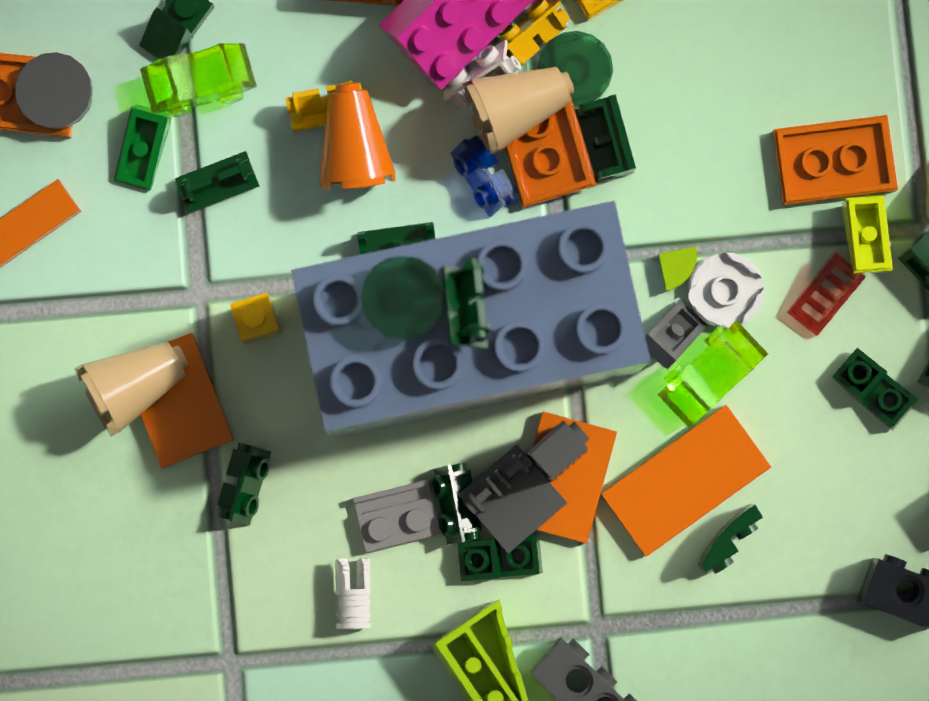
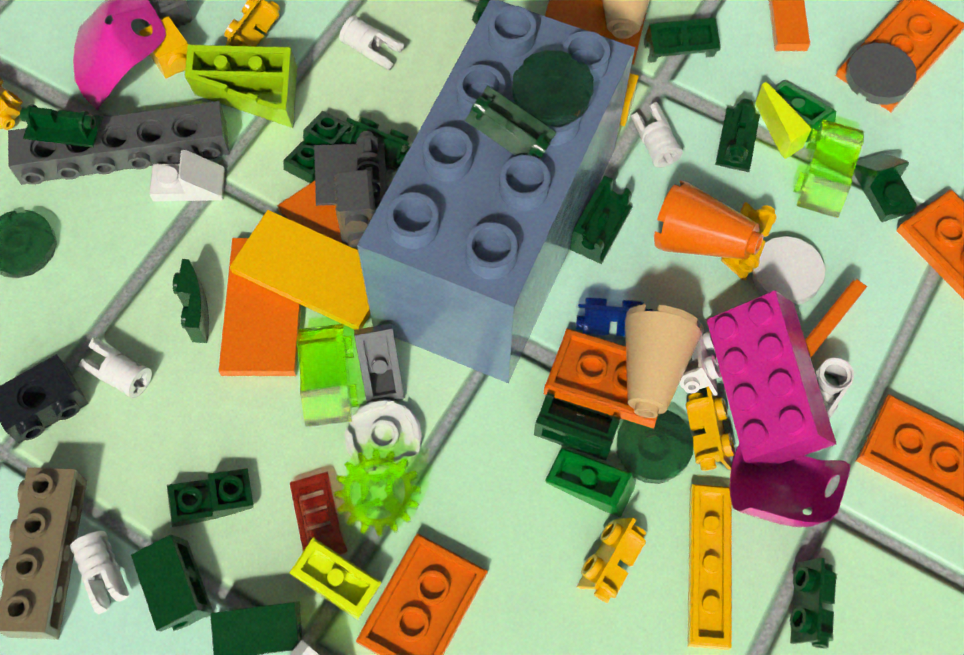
camera: 125 degrees right, 20 degrees down
light grey plate [353,480,441,553] -> none
lime tile [658,246,697,292] -> none
none -> white hinge [78,337,152,398]
none -> white slope [150,150,225,201]
none -> yellow tile [230,209,371,330]
none -> clear neon green gear [334,448,421,537]
none -> green slope [545,448,636,517]
none -> yellow hinge [577,518,646,603]
none -> white hinge [631,101,683,168]
none -> dark green hinge [644,17,721,63]
none -> white tile [752,236,826,305]
none -> neon yellow slope [755,82,811,159]

